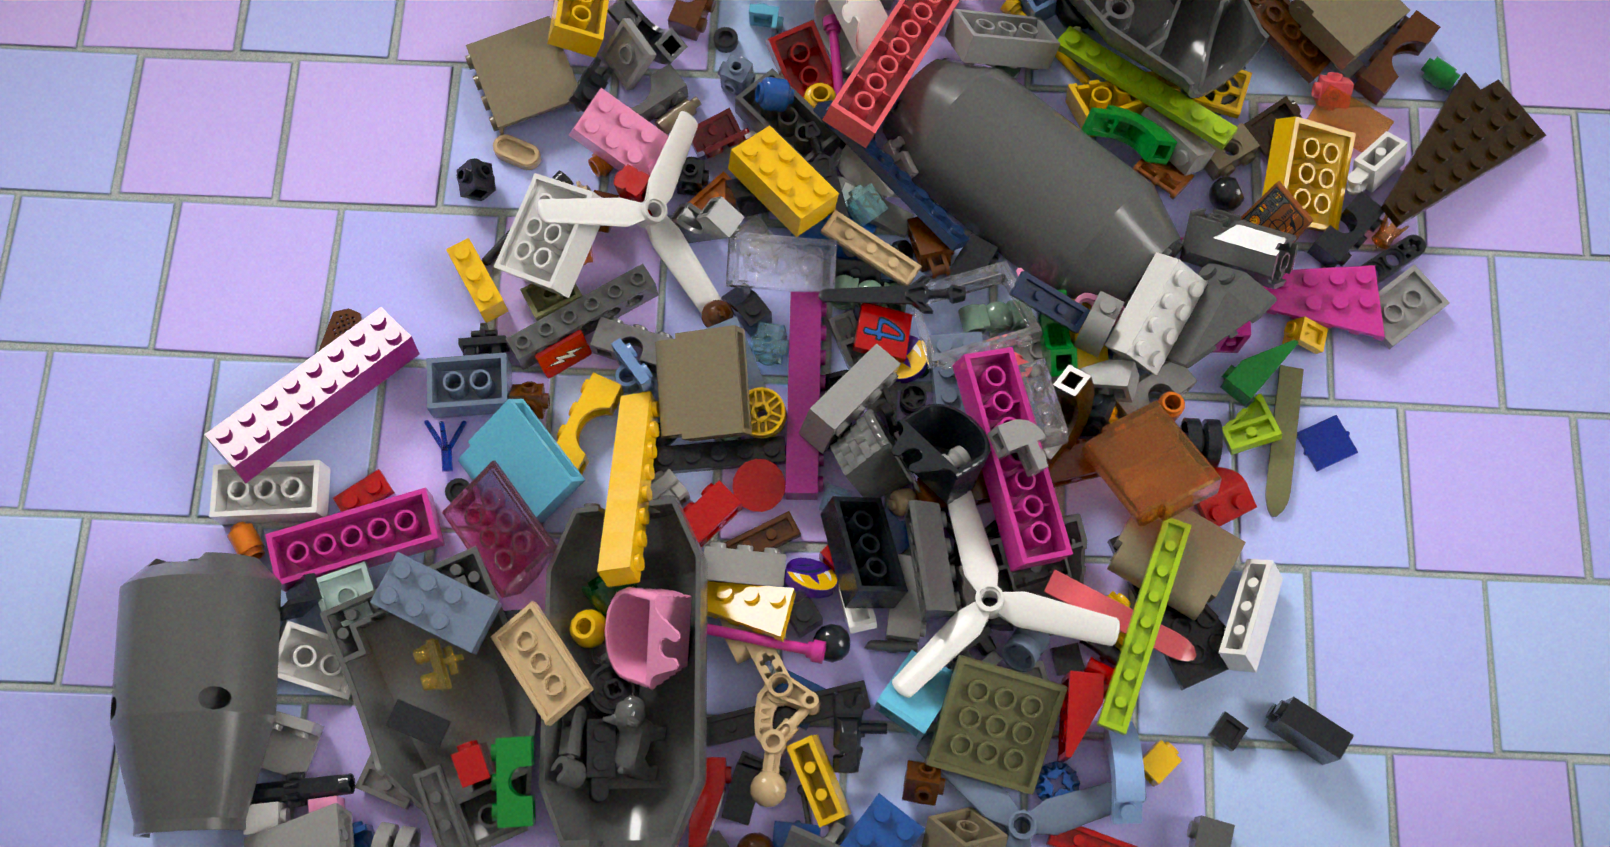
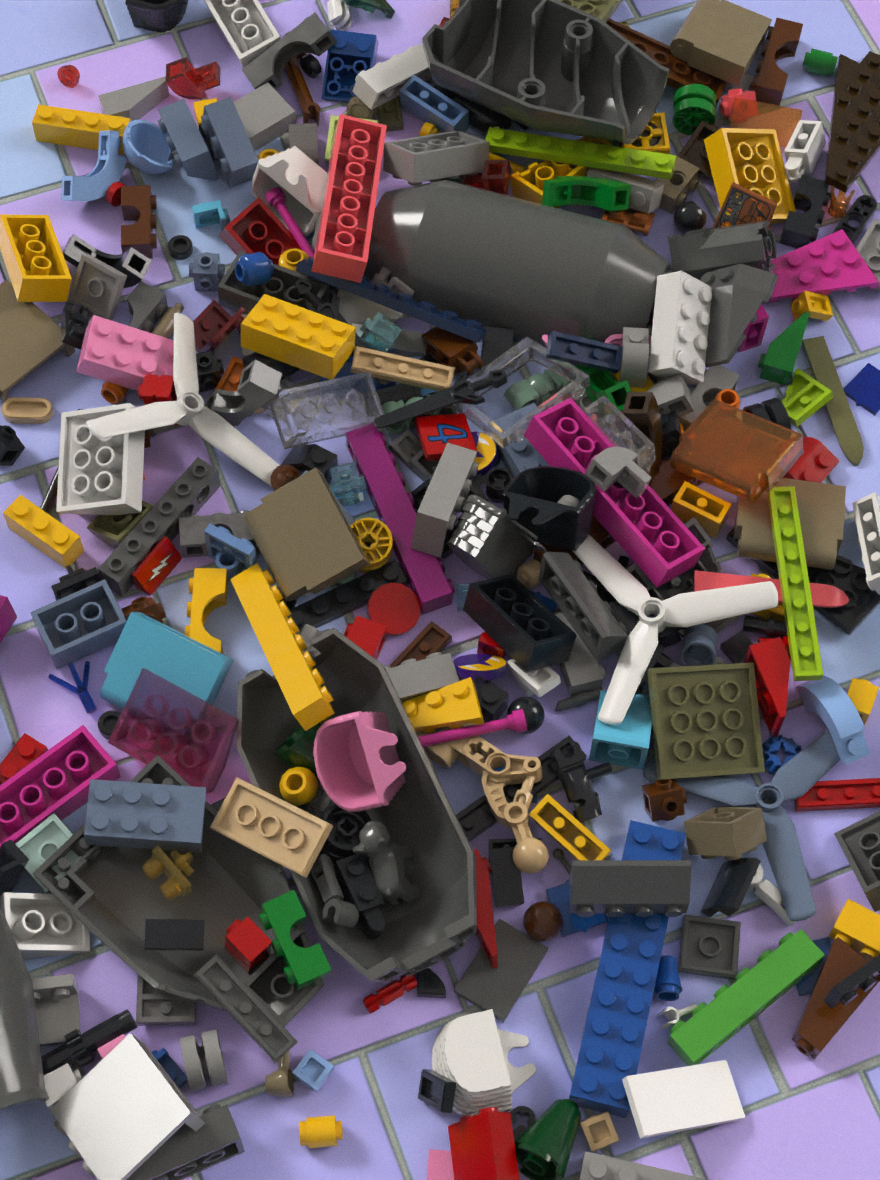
camera: 25 degrees left, 10 degrees down
none -> clear red brick [464,160,512,195]
none -> yellow brick [671,481,731,539]
none -> green wheel [672,84,716,135]

